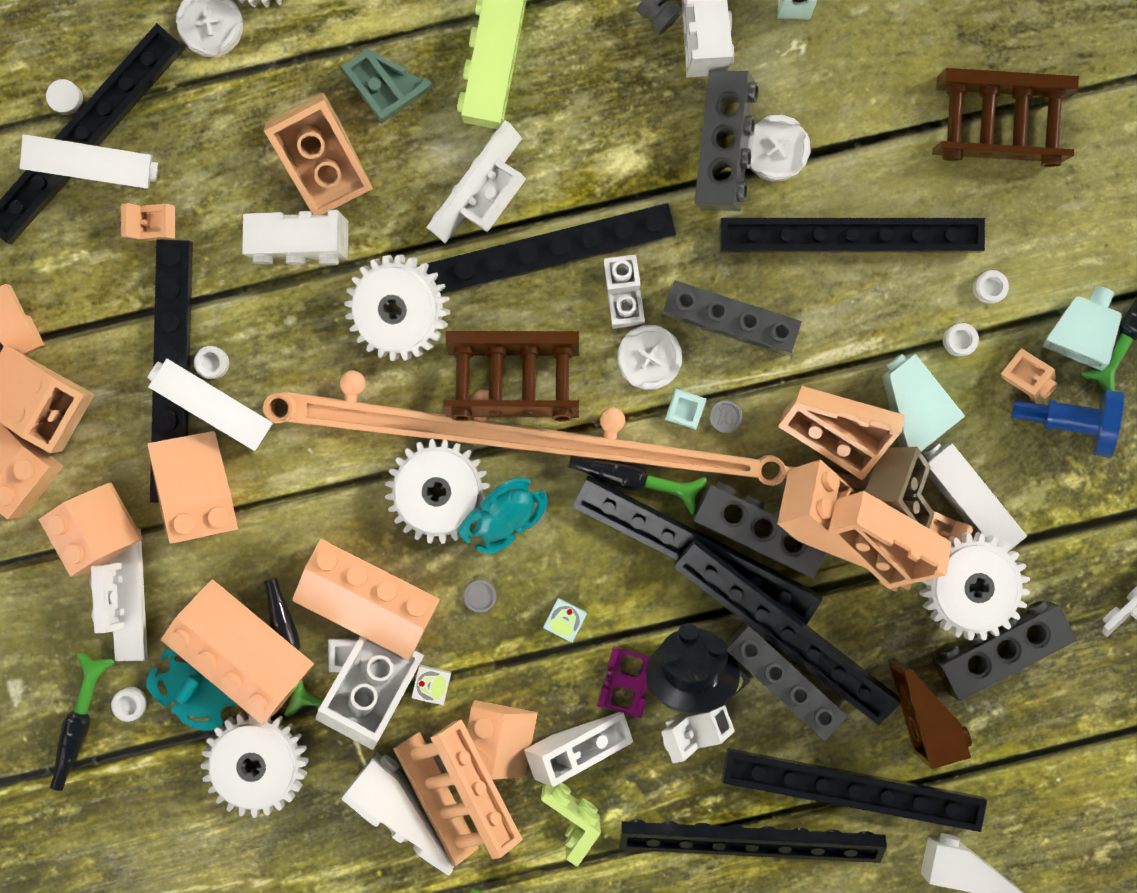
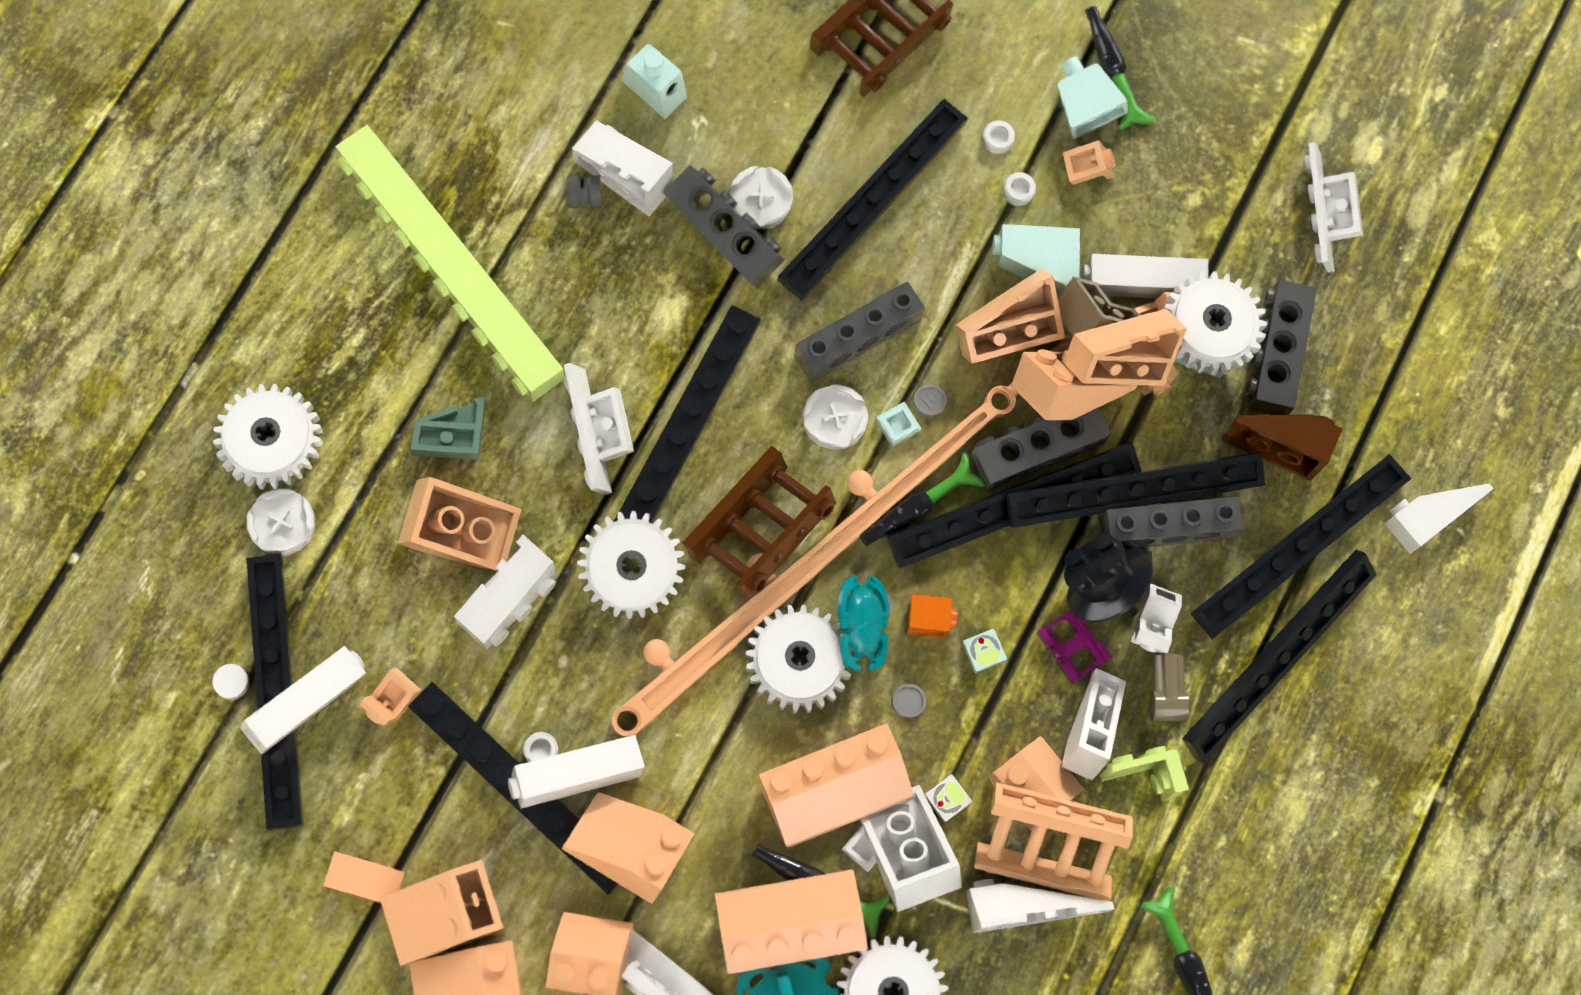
camera: 60 degrees left, 15 degrees down
white slope [604,254,645,329] -> none
blue piece [1011,390,1124,458] -> none
none -> orange brick [906,594,957,638]
none -> dark tan piece [1149,653,1189,722]

